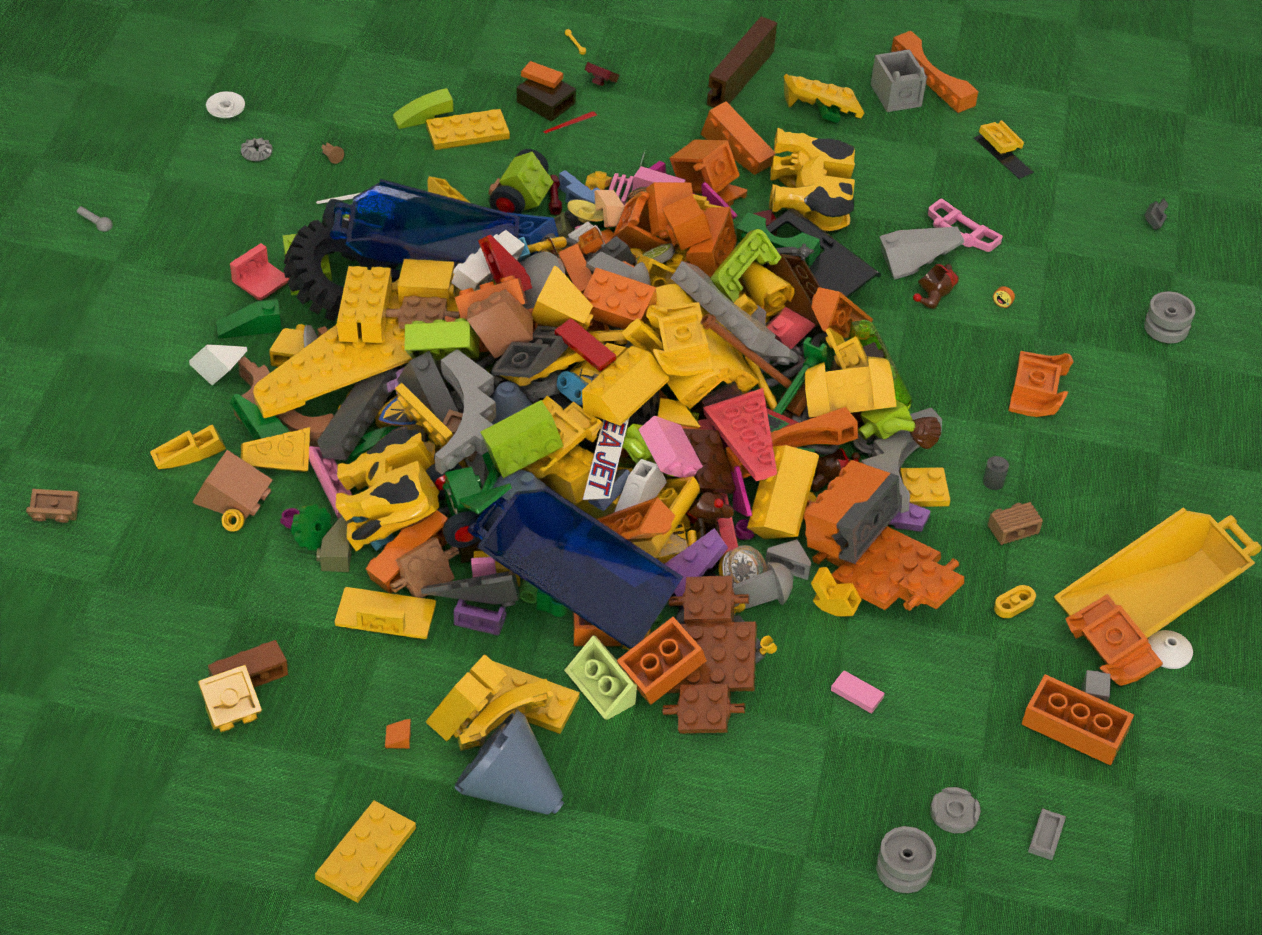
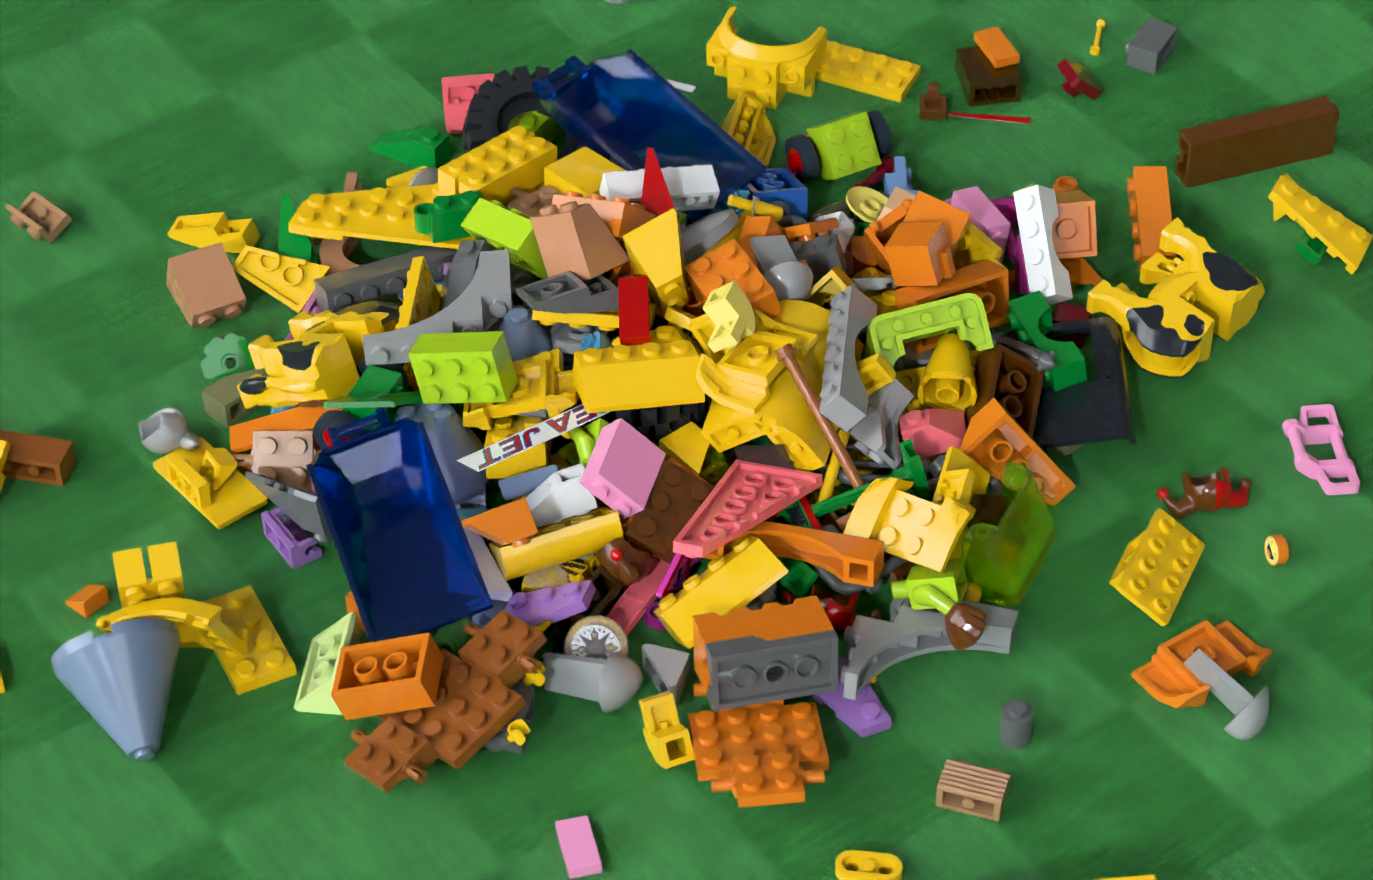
camera: 45 degrees right, 5 degrees down
white slope [189,345,247,385] -> none
yellow plate [222,509,244,532] -> none
medium nougat piece [321,143,344,164] -> none
lime slope [393,88,453,129] -> none
yellow bracket [585,171,612,190] -> none
light grey wedge [879,227,964,280] -> none
yellow plate [899,468,950,507] -> none
none -> light grey hair [139,407,200,454]
none -> yellow slope [199,448,238,491]
none -> green hinge [414,190,483,243]
none -> light yellow brick [703,281,755,353]
none -> yellow piece [706,6,827,110]
none -> reddish brown plate [919,82,946,120]
none -> white arch [1013,185,1073,305]
none -> orange plate [1052,176,1079,192]
none -> yellow bracket [1109,508,1205,627]
none -> dark grey piece [1125,18,1179,75]
none -> light grey piece [1184,648,1270,740]

